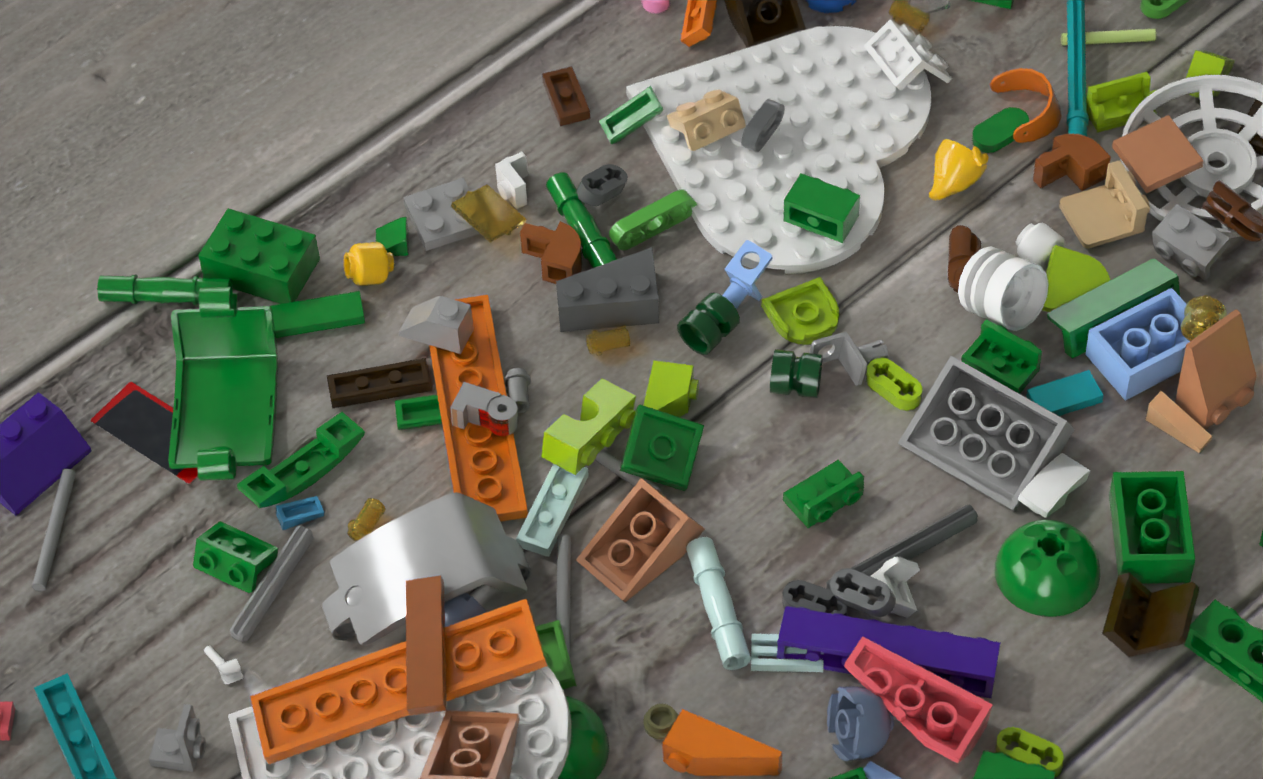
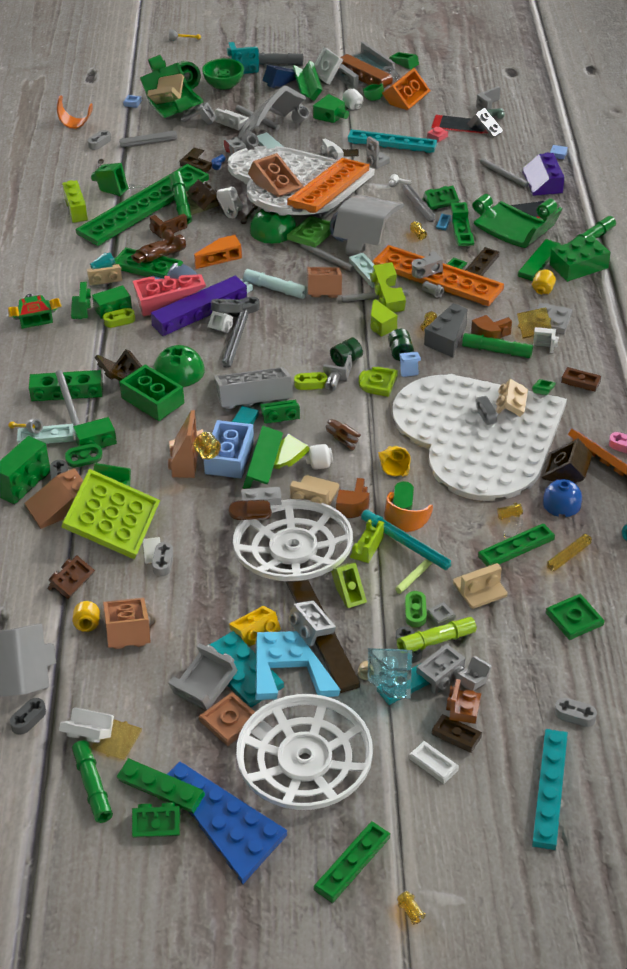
camera: 130 degrees right, 10 degrees down
green slope [376,217,409,256] -> none
light grey slope [399,296,474,354] -> none
dark orange tile [405,575,447,716] -> none
dark grey beam [576,164,628,206] -> none
bright green beam [609,189,697,250] -> none
green tile [619,404,704,492] -> none
olive plate [643,704,679,740] -> none
green brick [783,173,860,243] -> none
green bracket [783,459,864,528] -> none
white bracket [864,20,952,90] -> none
white wheel [958,246,1048,331] -> none
white slope [1018,453,1090,518] -> none
nougat tile [1112,115,1204,193] -> none

